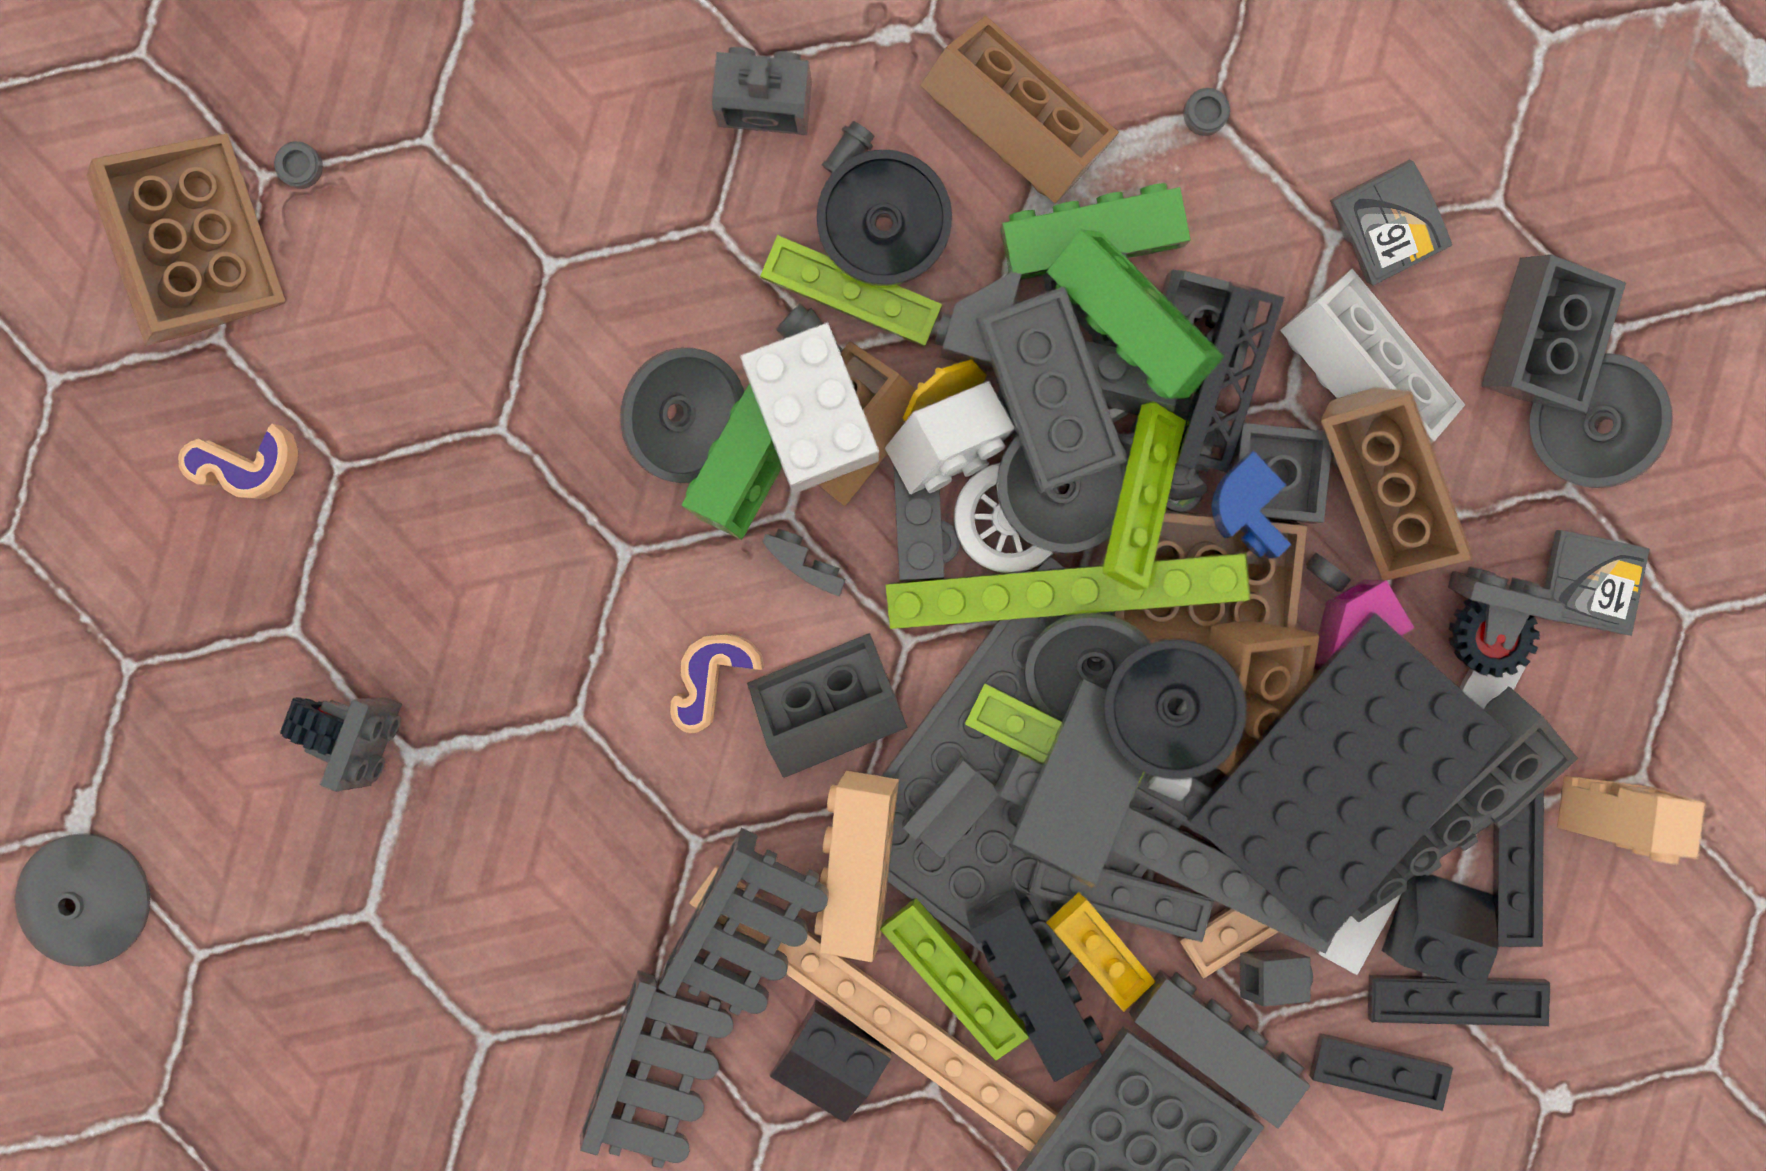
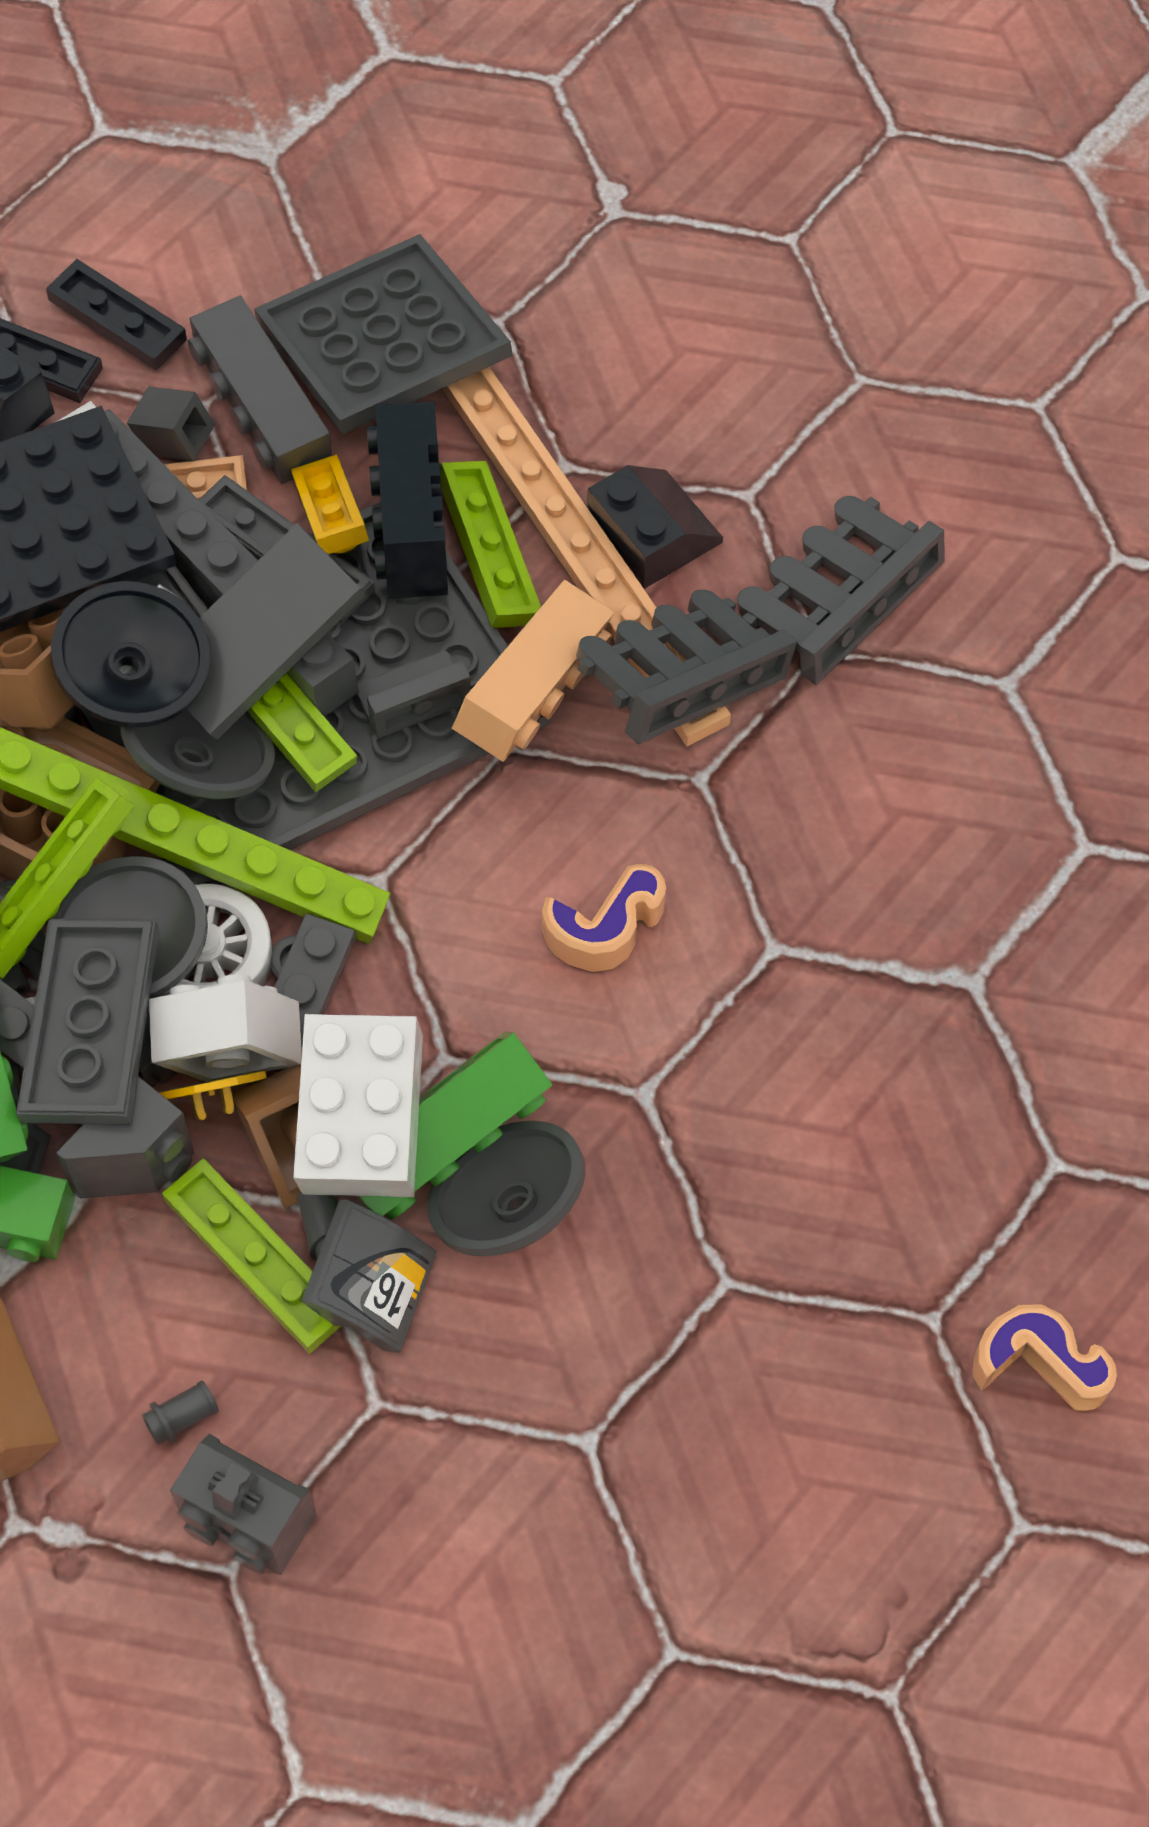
camera: 160 degrees left, 25 degrees down
medium nougat slope [87,133,286,346] -> none
dark grey tile [274,141,323,189] -> none
dark grey plate [280,697,402,792] -> none
dark grey slope [747,633,908,778] -> none
dark grey slope [763,529,846,597] -> none
black dish [817,149,952,286] -> none
none -> dark grey slope [301,1199,437,1353]

